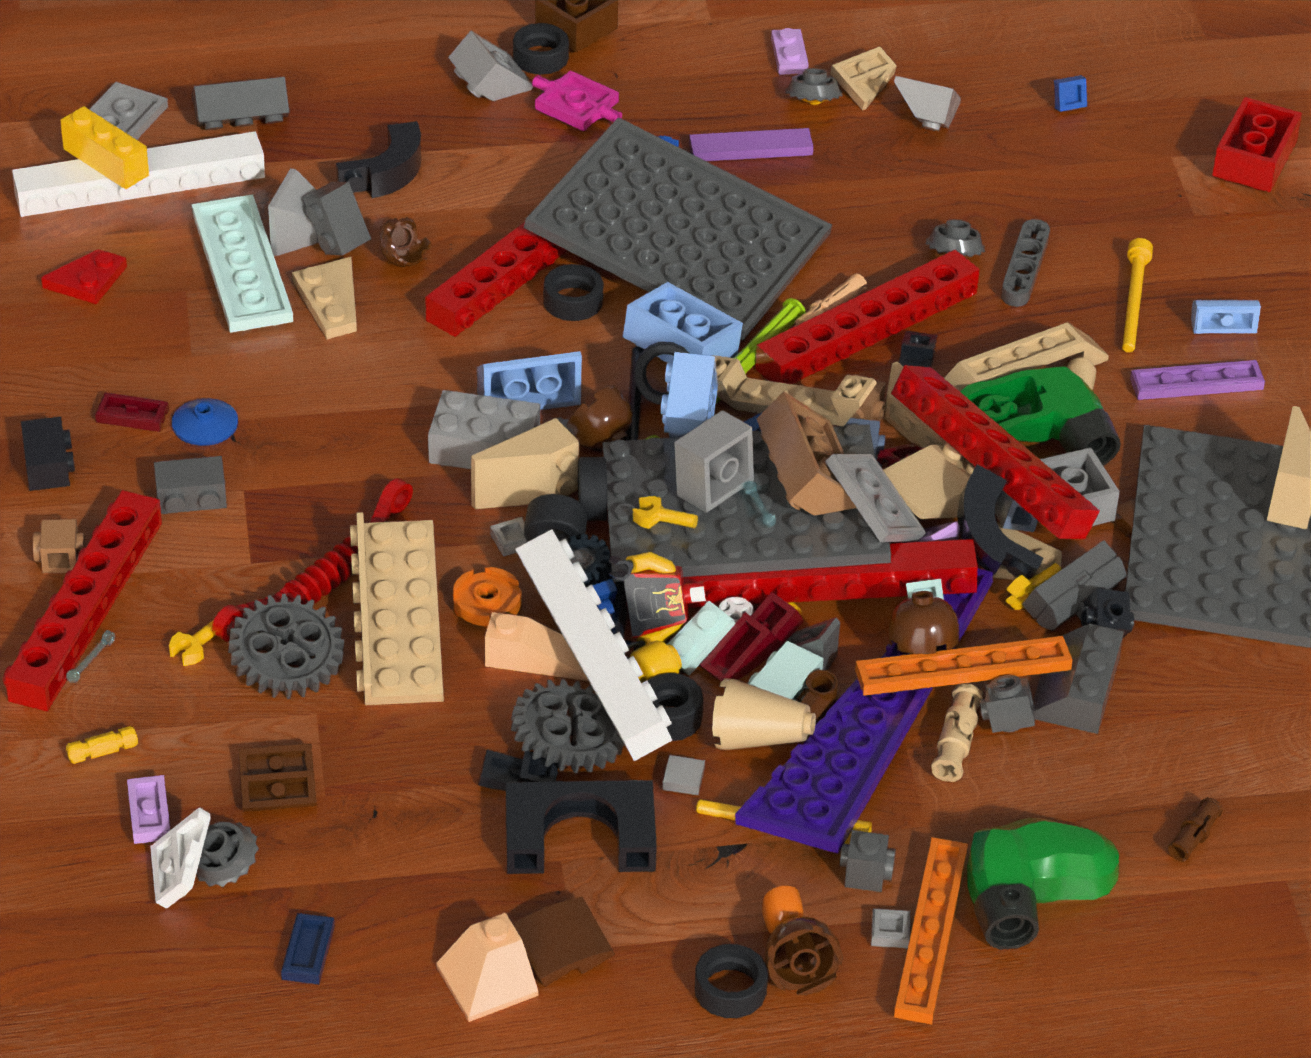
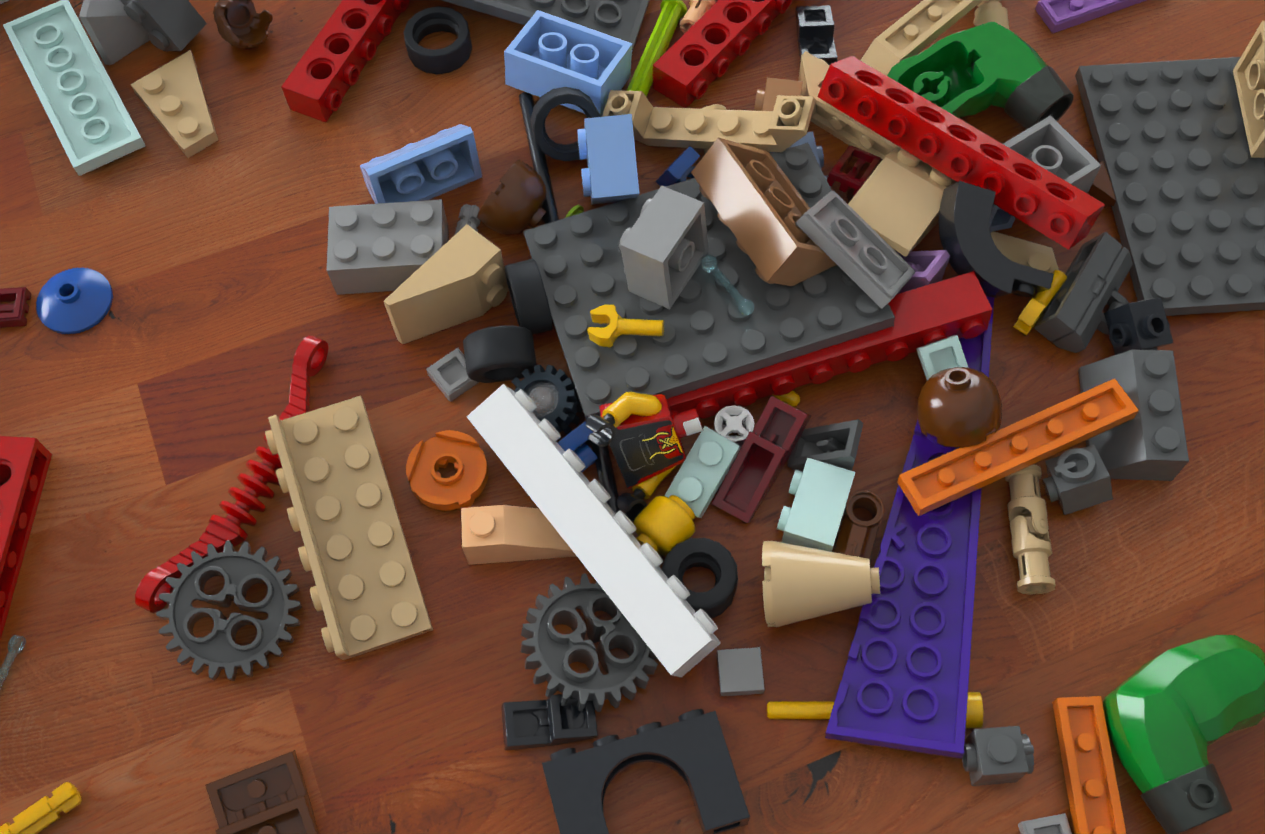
camera: 10 degrees left, 20 degrees up
dark grey brick [154,456,227,514] -> none
yellow bar [169,620,216,666] -> none

